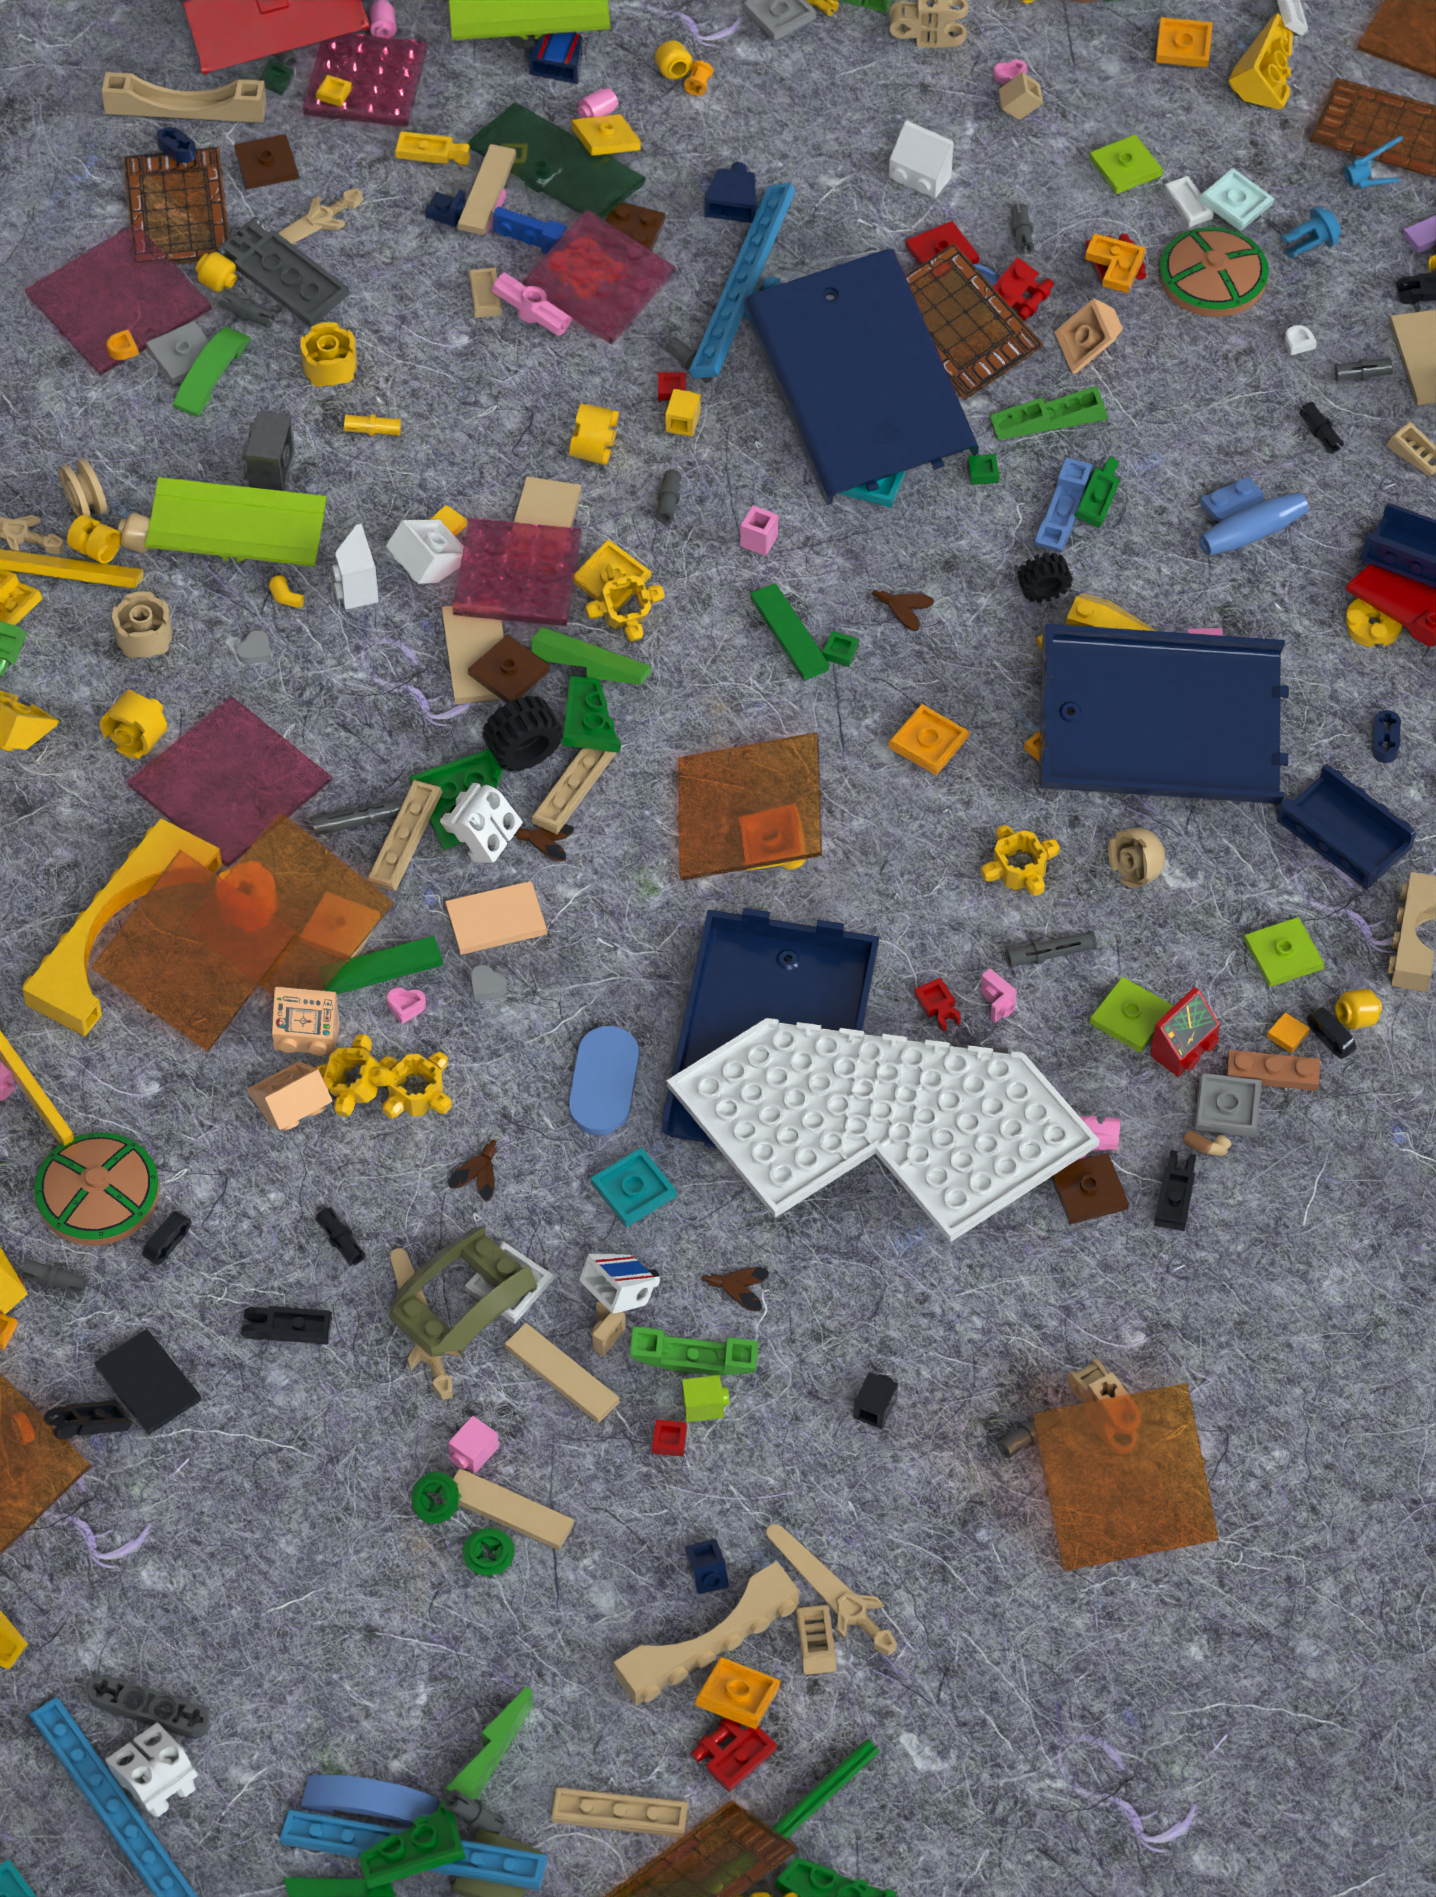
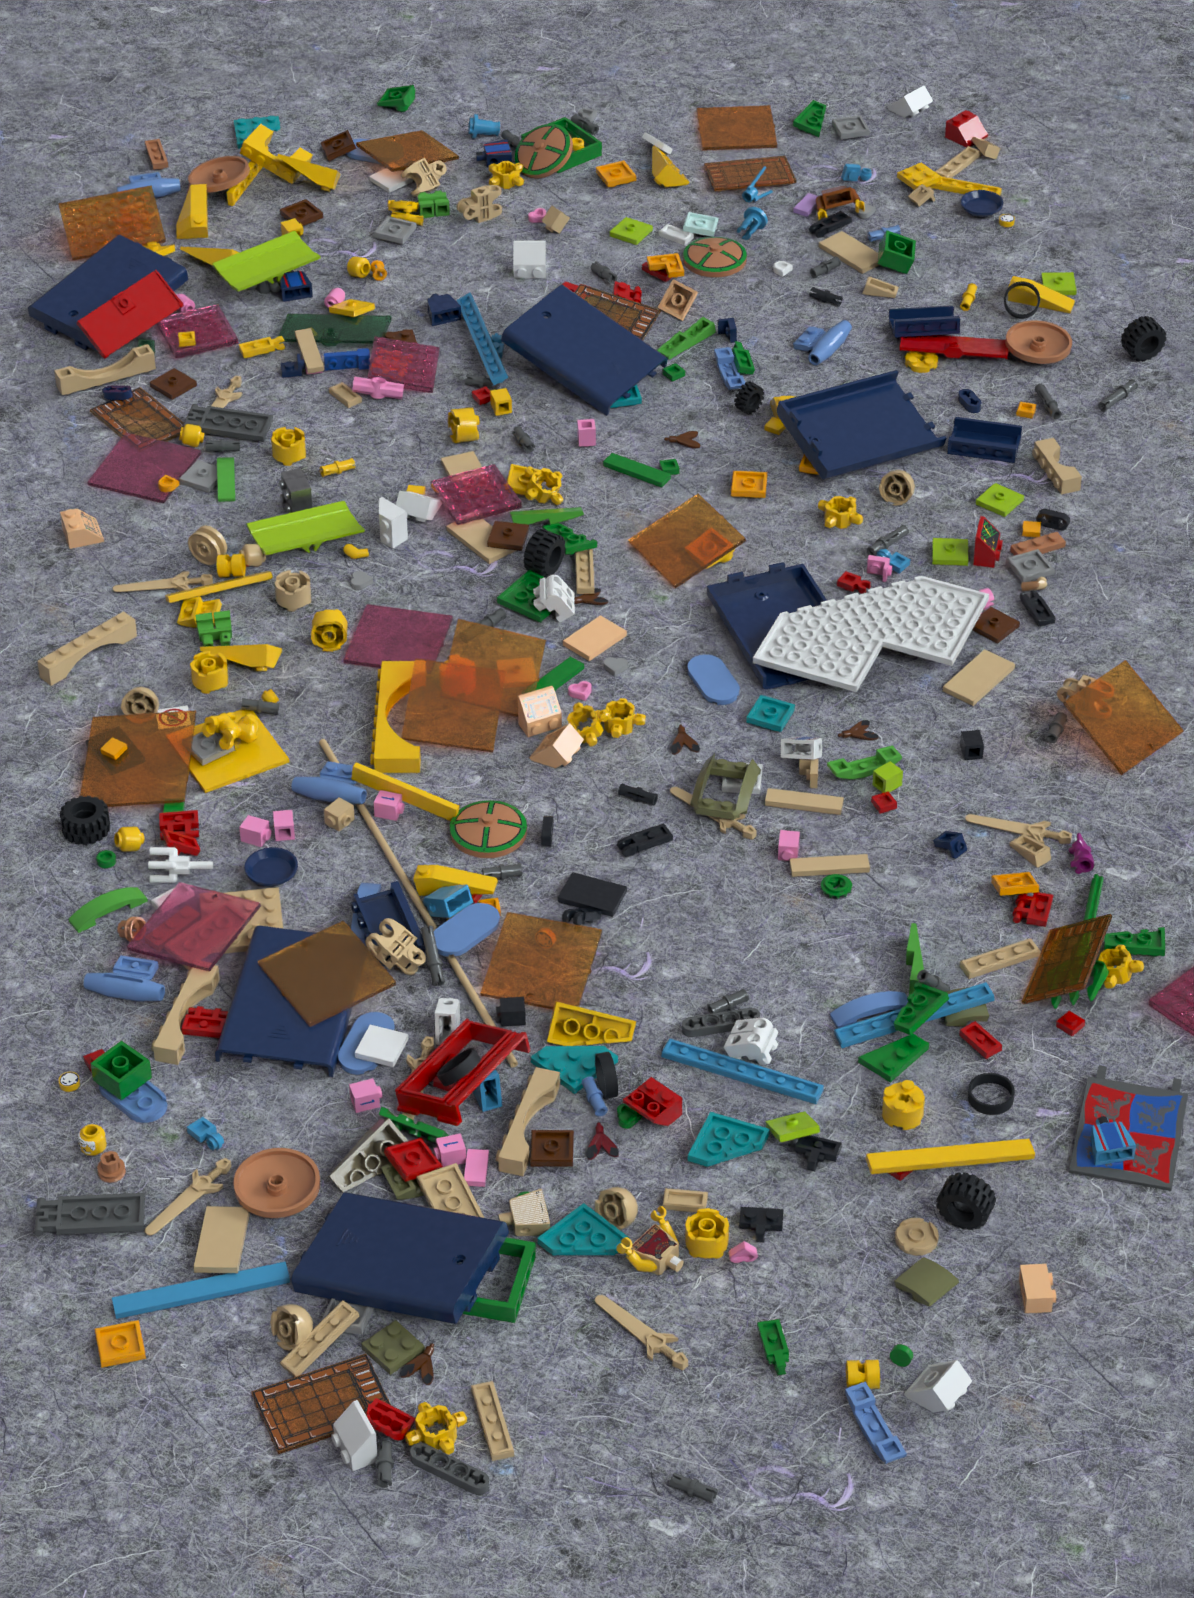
camera: 30 degrees left, 15 degrees down
tan tile [367,780,442,892] -> none
green gear [412,1472,462,1524] -> none
tan arch [613,1561,799,1705] -> none
yellow head [1335,988,1382,1030] -> none
none -> dark grey pin [707,989,749,1014]
none -> dark blue bracket [717,318,737,343]
none -> dark azure plate [876,549,911,574]
none -> tan tile [943,649,1015,706]
none -> magenta animal [1069,833,1094,874]

